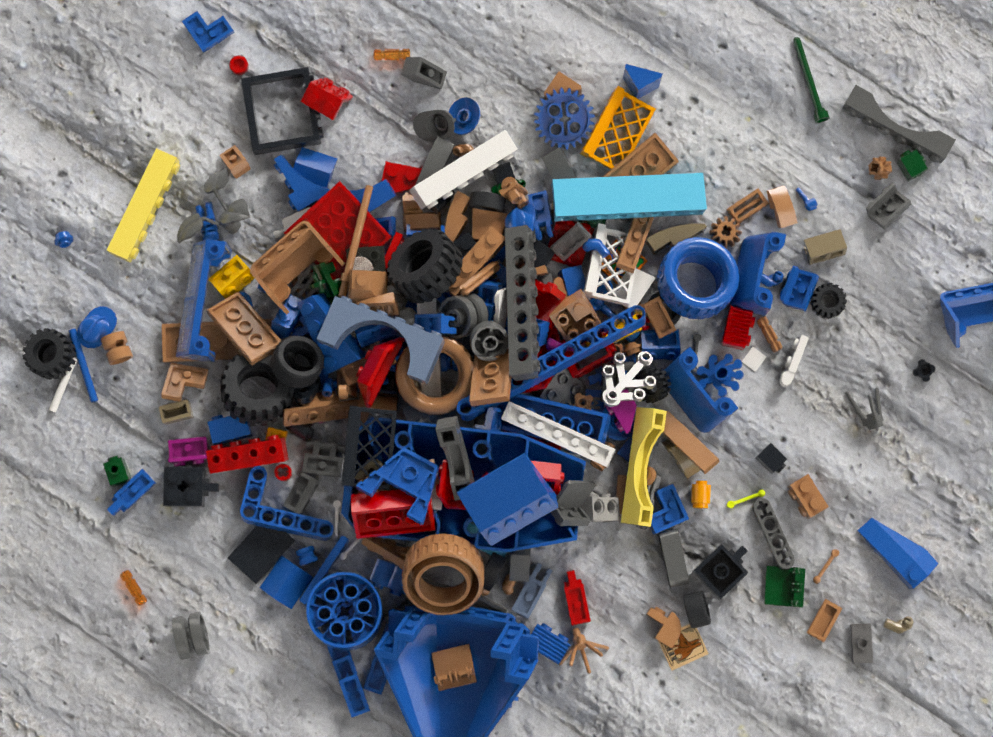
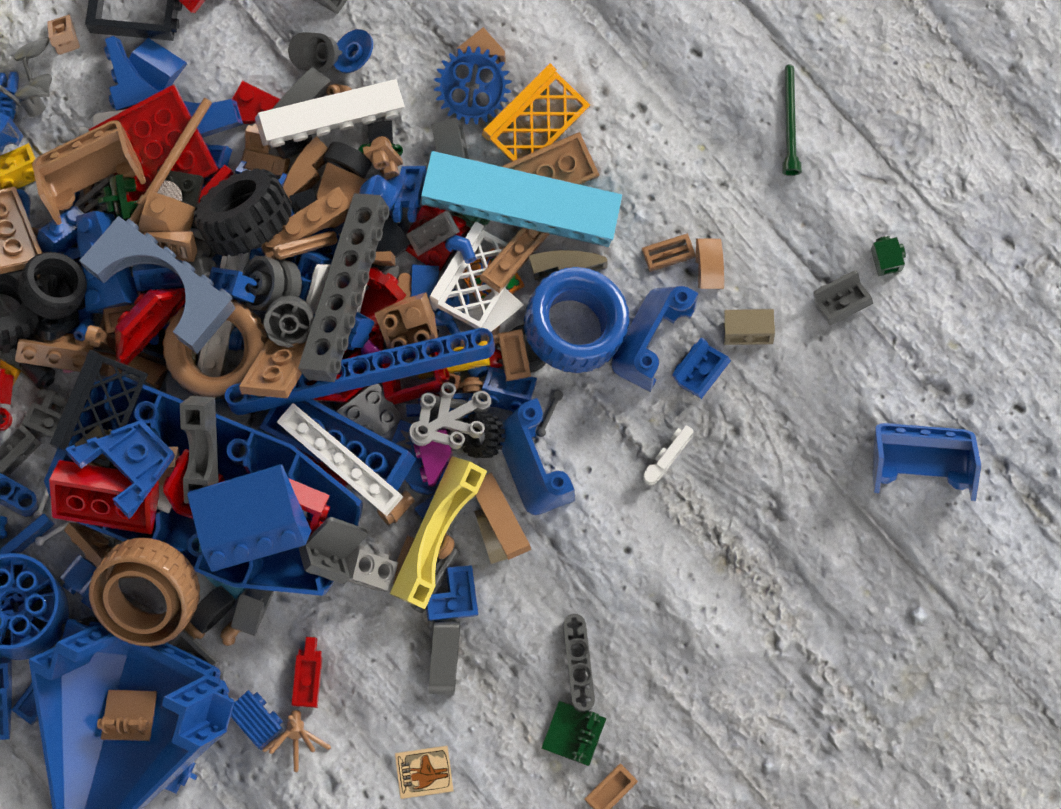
camera: 20 degrees right, 5 degrees down
blue bracket [475,406,504,432] -> none
sand blue hinge [511,563,553,619] -> none
medium nougat plate [573,393,593,410] -> none
blue slope [623,64,663,99] -> none
medium nougat brick [646,607,681,649] -> none
black tyre [684,591,711,628] -> none
light orange brick [691,481,711,509] -> none
black hinge [692,544,749,600] -> none
blue animal [697,354,744,397] -> none
medium nougat gear [709,216,742,249] -> none
red brick [721,306,756,350] -> none
neon yellow hinge [727,490,765,508] -> none
white sticker [742,347,766,372] -> none
black brick [755,443,787,474] -> none
medium nougat axle [757,316,783,353] -> none
blue arm [760,271,784,287] -> none
medium nougat bracket [788,474,829,519] -> none
blue hand [796,187,818,211] -> none
black tyre [810,283,847,319] -> none
medium nougat hinge [813,549,839,584] -> none
dark grey arch [842,85,956,163] -> none
dark grey plant [845,387,884,430] -> none
blue wedge [857,518,938,589] -> none
medium nougat gear [868,156,892,180] -> none
black plate [913,359,935,382] -> none

